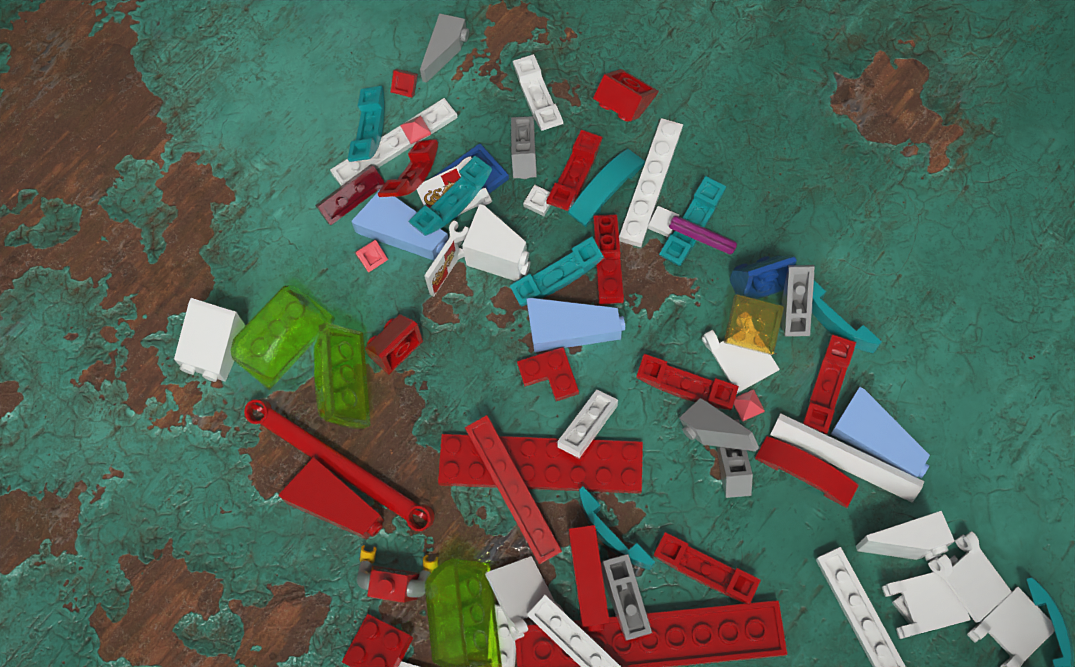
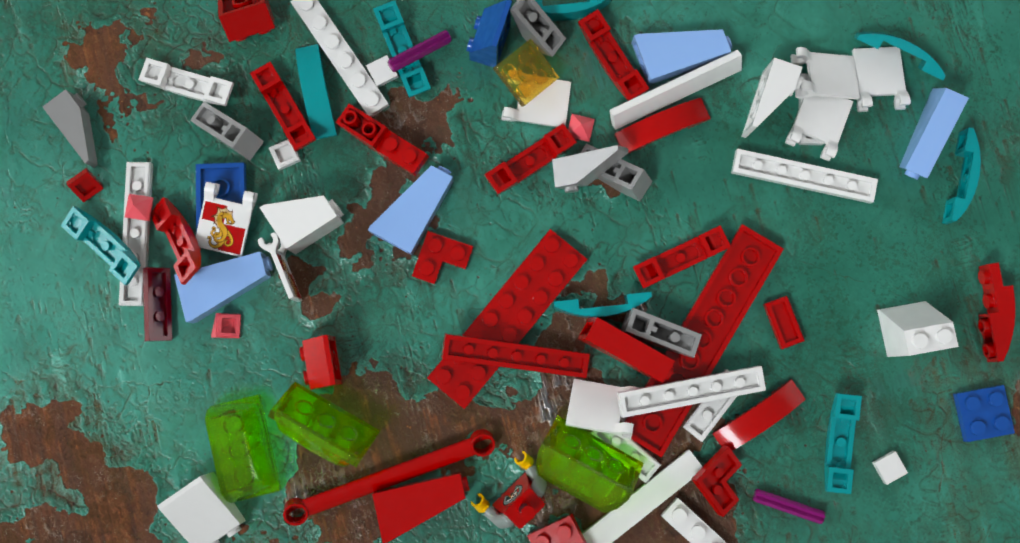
camera: 65 degrees left, 15 degrees up
teal slope [408,156,492,236] -> none
teal slope [510,237,604,307] -> none
white plate [558,390,618,458] -> none

